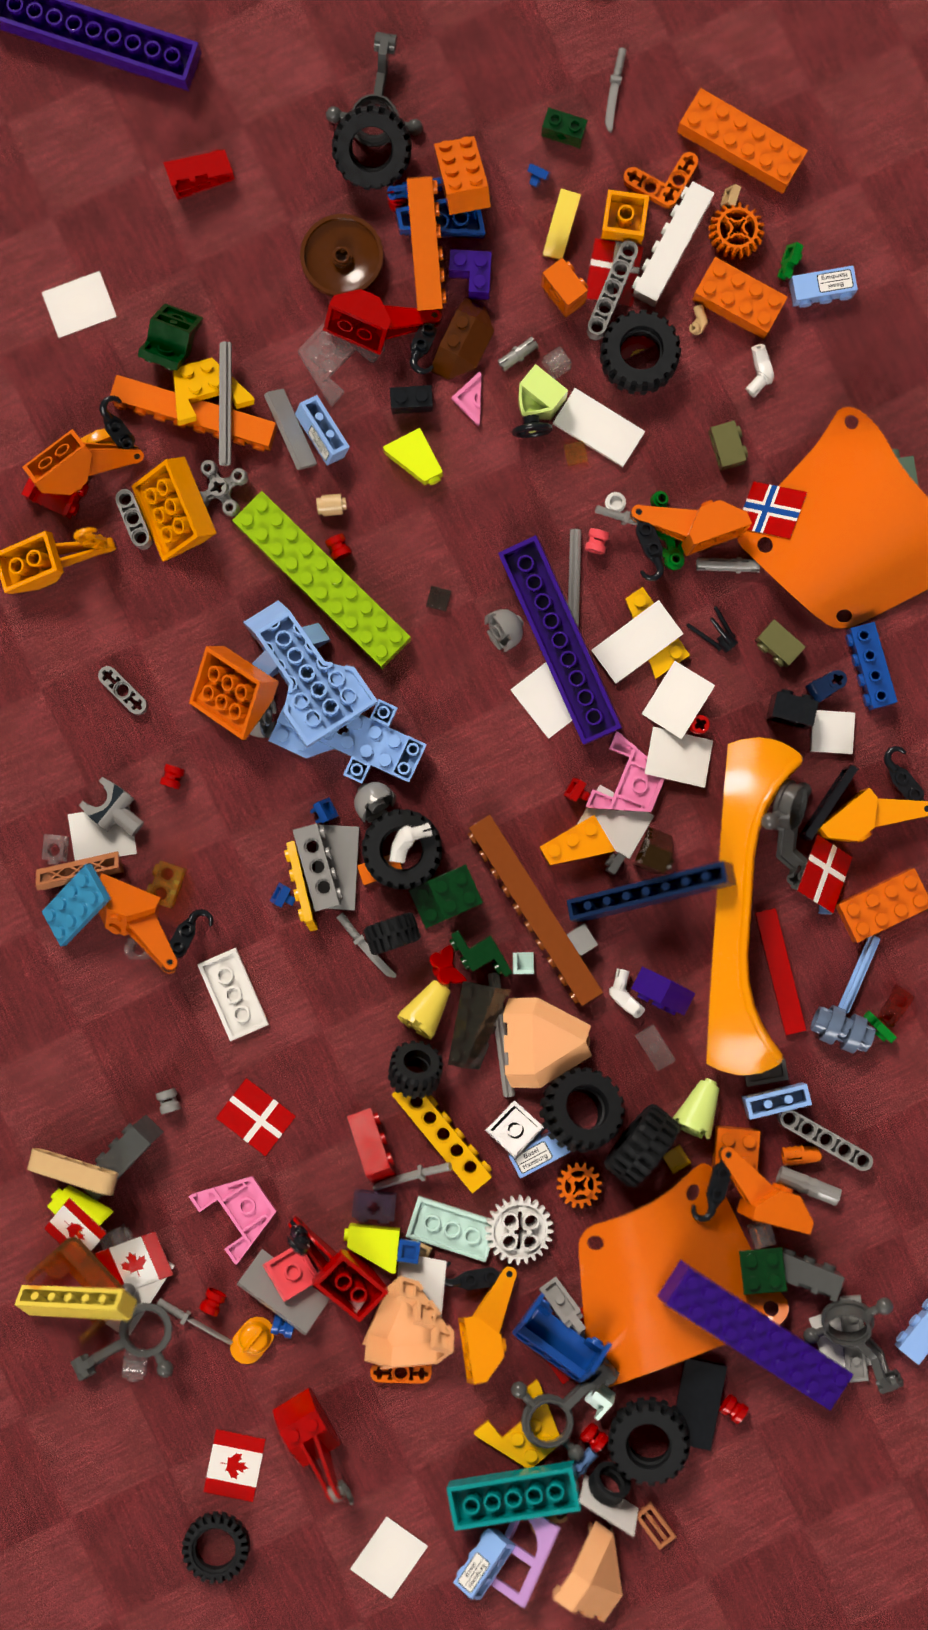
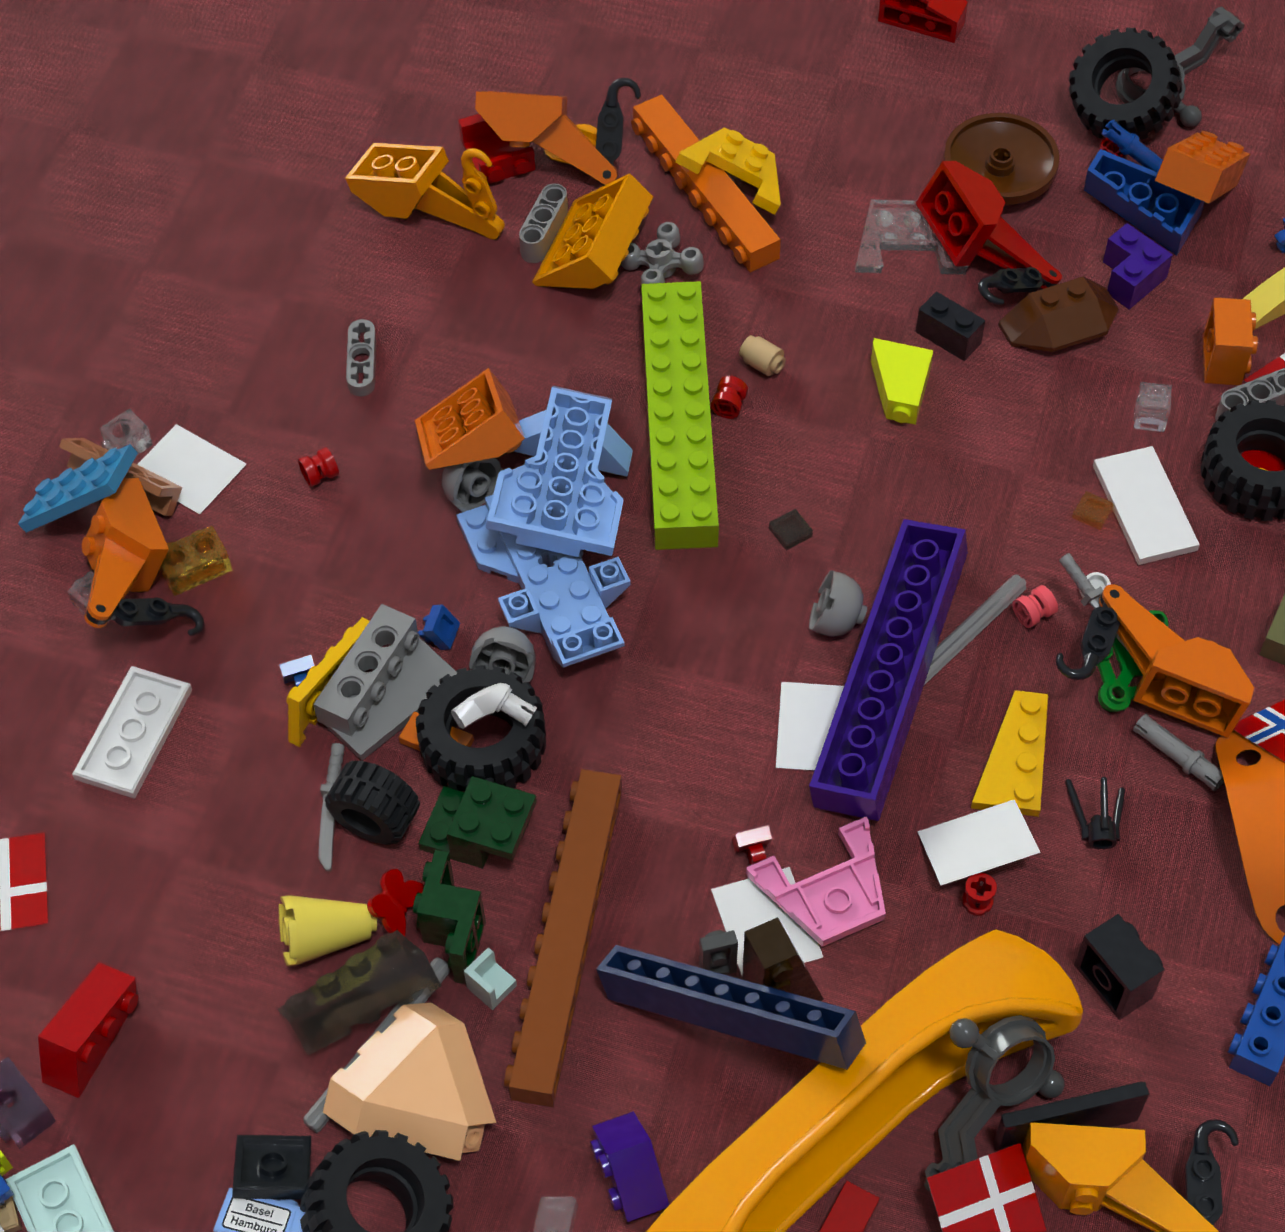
camera: 45 degrees right, 30 degrees down
white sticker [42,271,117,338] -> none
light grey connector [79,777,144,836] -> none
dark green bracket [138,304,203,371] -> none
light grey axle [219,341,232,466] -> none
light grey tile [264,388,317,470] -> none
light blue brick [295,395,350,466] -> none
light grey sword [373,1162,452,1191] -> none
black tyre [388,1040,443,1099] -> none
yellow brick [392,1091,492,1193] -> none
orange brick [407,176,446,311] -> none
bright pink tile [451,372,481,426] -> none
light grey pin [497,336,539,371] -> none
yellowish green piece [512,364,568,438] -> none
light orange wedge [539,815,615,865] -> none
light grey panel [566,923,598,955] -> none
white tile [591,600,684,684] -> none
white arm [609,968,645,1018] -> none
white sticker [645,727,713,788] -> none
olive brick [755,619,806,668] -> none
dark blue piece [805,670,847,702] -> none
white tile [810,710,855,755] -> none

